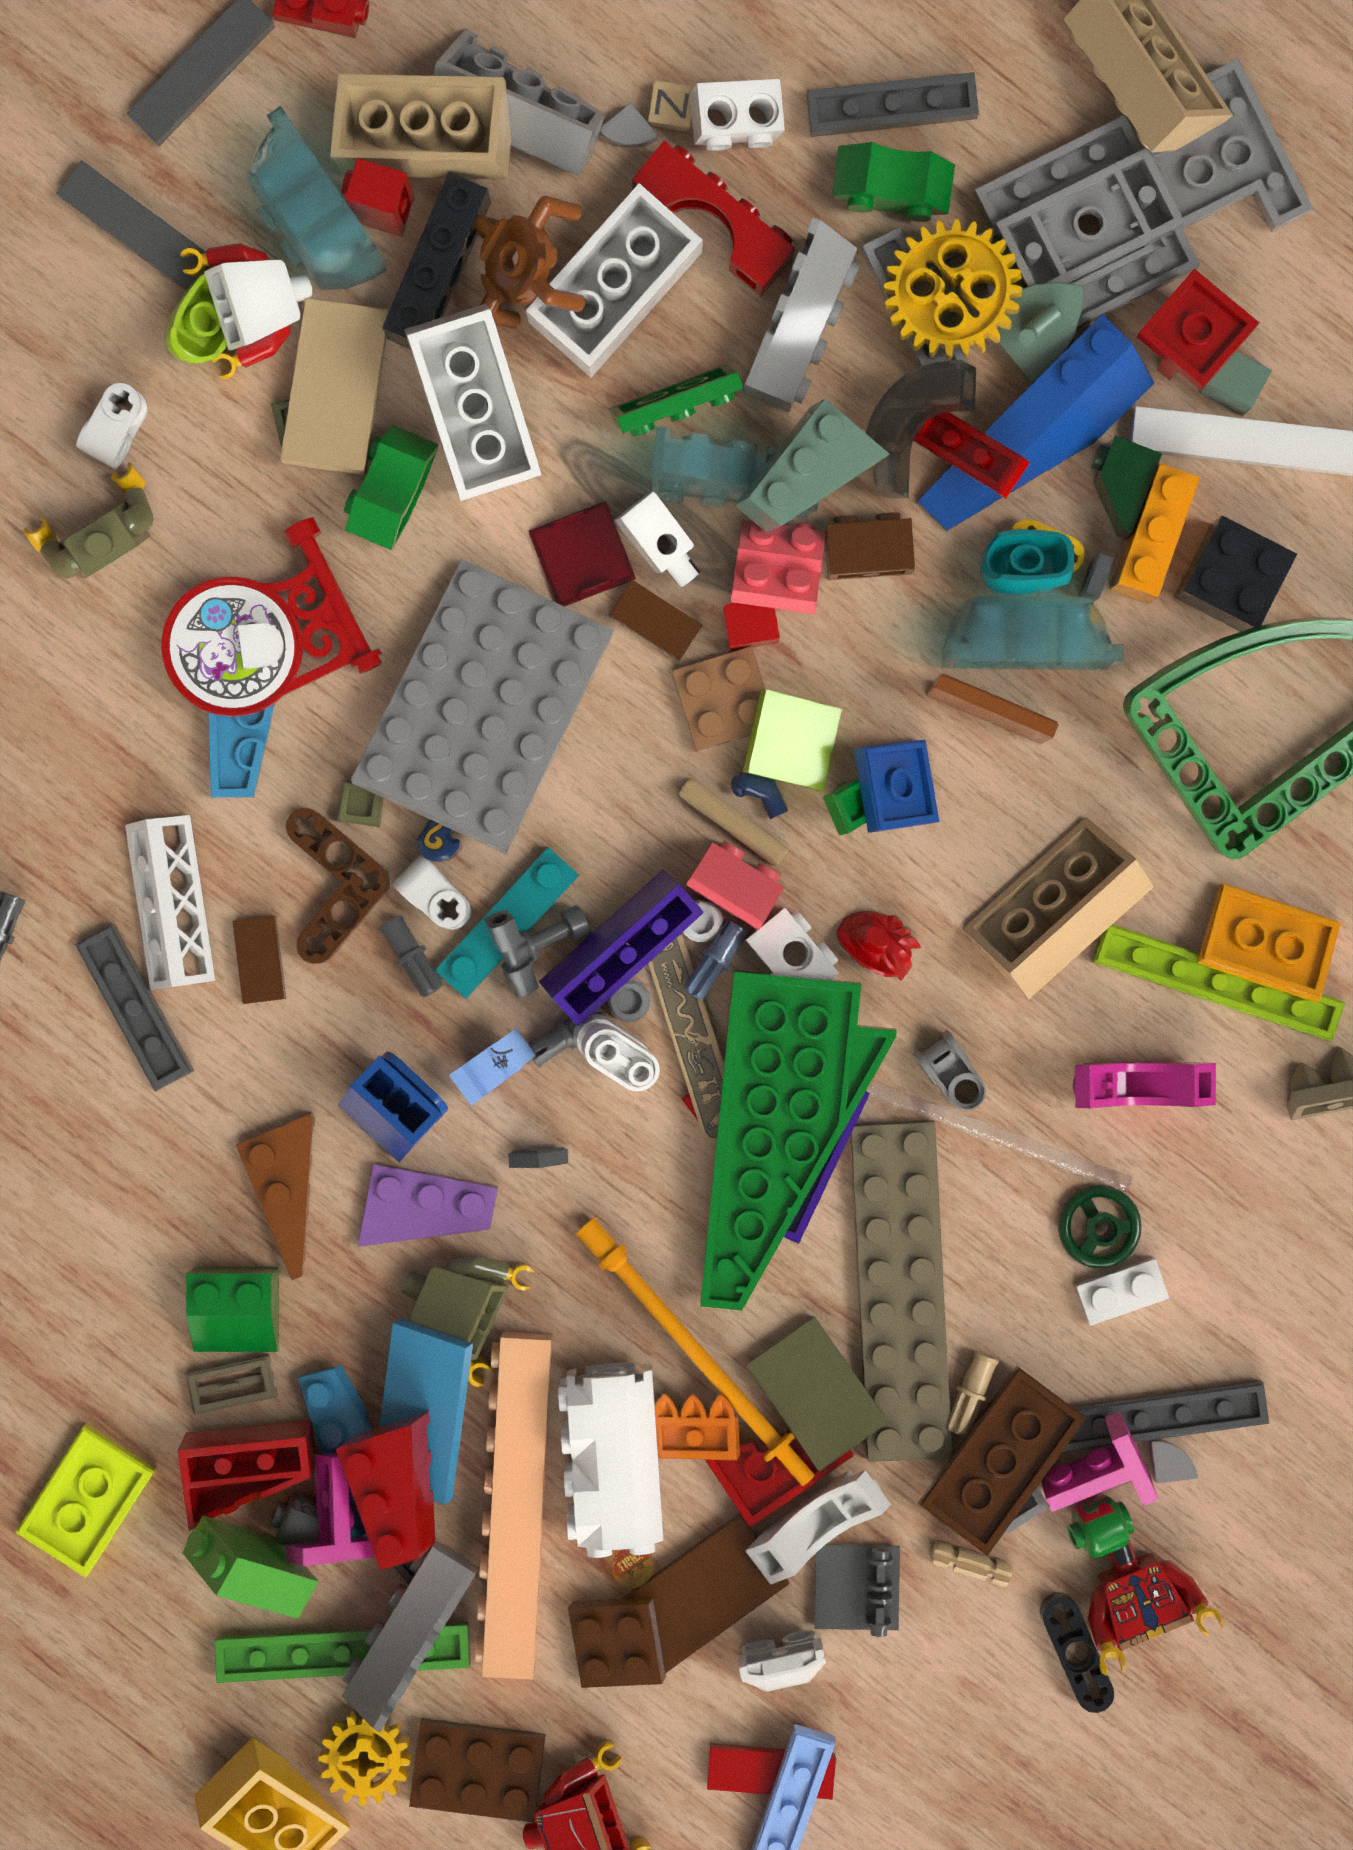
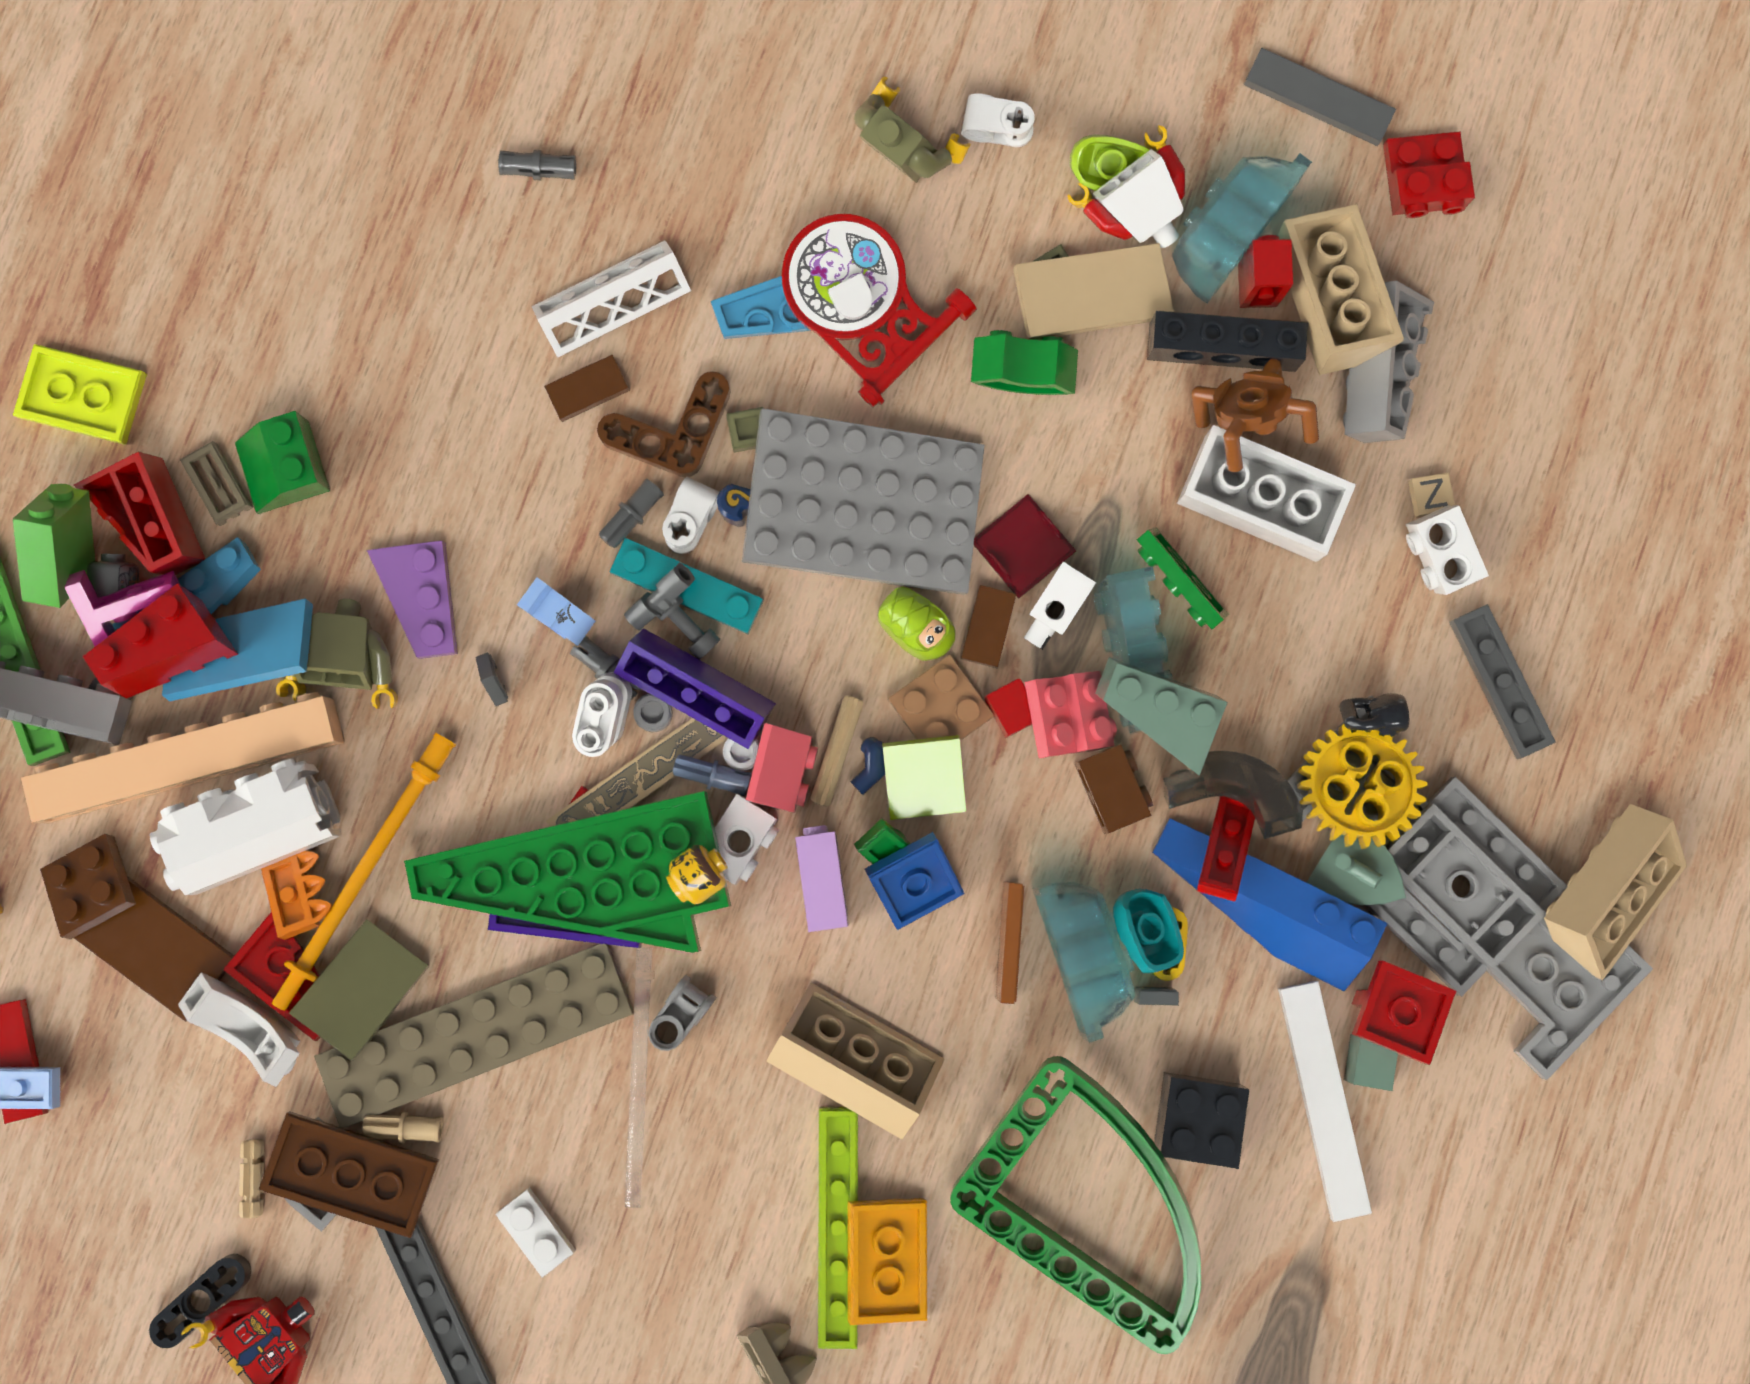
camera: 65 degrees right, 5 degrees down
dark grey tile [56,160,210,290] -> none
dark grey tile [75,924,194,1091] -> none
dark orange wing [236,1113,315,1280] -> none
blue brick [338,1051,448,1163] -> none
white brick [404,304,541,501] -> none
light grey tile [599,103,658,148] -> none
clear yellow tile [611,1549,653,1588] -> none
red arch [632,141,795,297] -> none
white slope [738,1630,826,1692] -> none
light grey wedge [744,217,860,413] -> none
dark grey hinge [814,1544,900,1637] -> none
green brick [832,142,955,222] -> none
red hat [836,911,921,981] -> none
dark pink bracket [1041,1412,1159,1512] -> none
dark green piece [1058,1185,1142,1269] -> none
green head [1067,1495,1134,1558] -> none
dark pink arch [1073,1061,1216,1109] -> none
dark green slope [1091,435,1162,539] -> none
light orange brick [1110,463,1200,604] -> none
light grey tile [1149,1439,1198,1484] -> none
none -> yellow head [666,845,728,904]
none -> lavender brick [795,825,849,932]
none -> lime piece [877,586,956,661]
none -> black piece [1339,693,1410,737]

